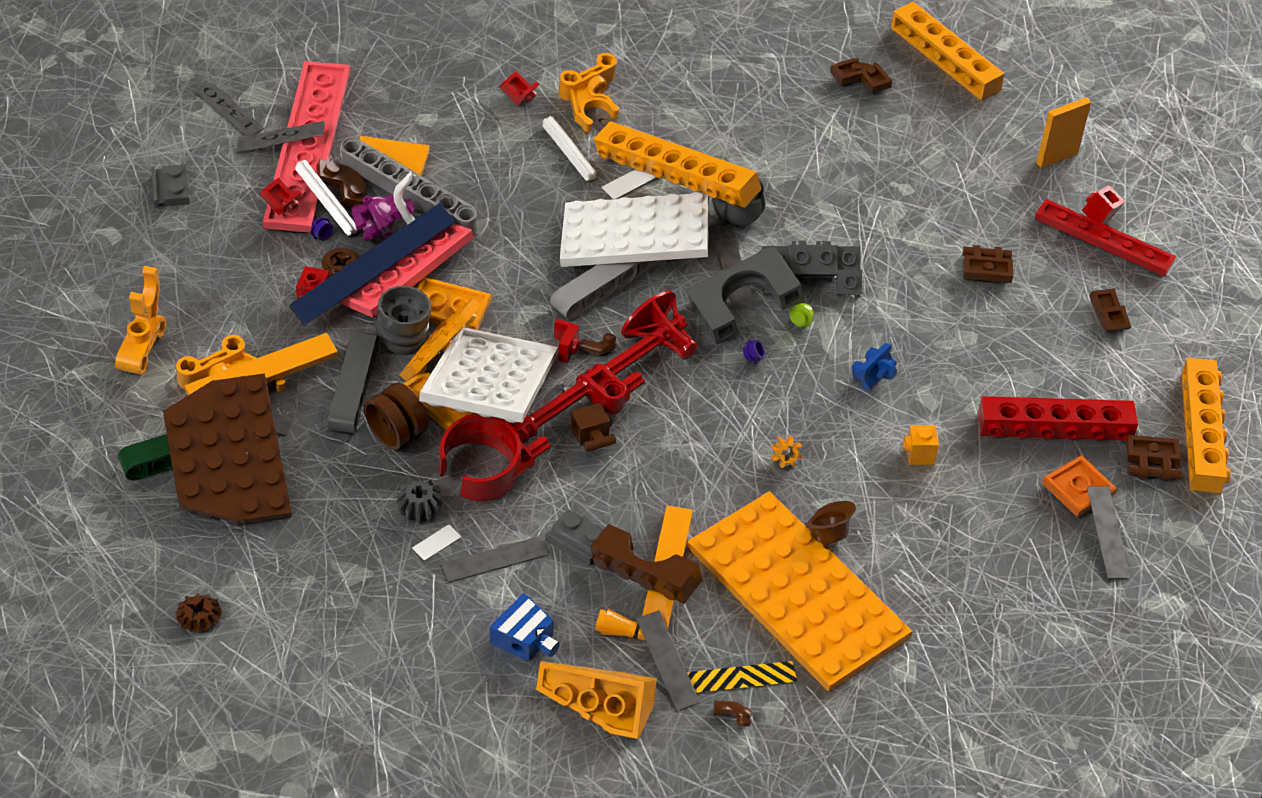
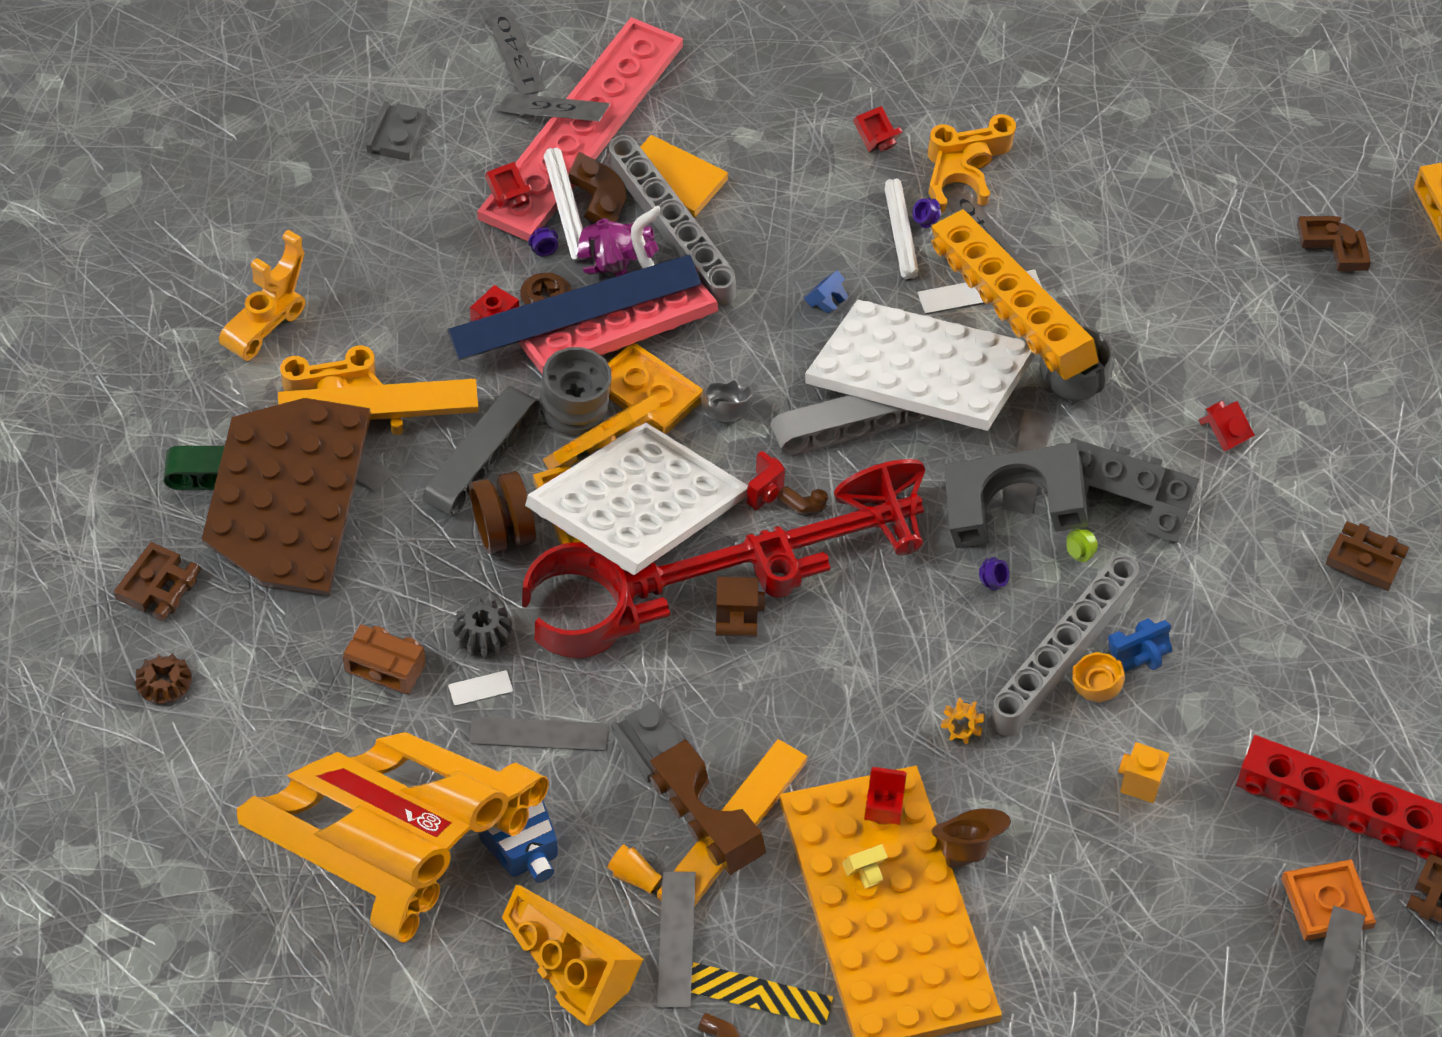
camera: 25 degrees right, 5 degrees up
none -> reddish brown plate [113,542,201,621]
none -> light orange panel [237,732,549,943]
none -> dark orange brick [343,624,426,695]
none -> flat silver hair [701,379,753,422]
none -> blue tile [804,270,848,314]
none -> light yellow tile [842,844,888,889]
none -> red bracket [864,767,907,825]
none -> dark purple plate [912,198,941,228]
none -> light grey beam [990,555,1139,736]
none -> light orange hair [1072,652,1125,703]
none -> red bracket [1198,400,1255,451]

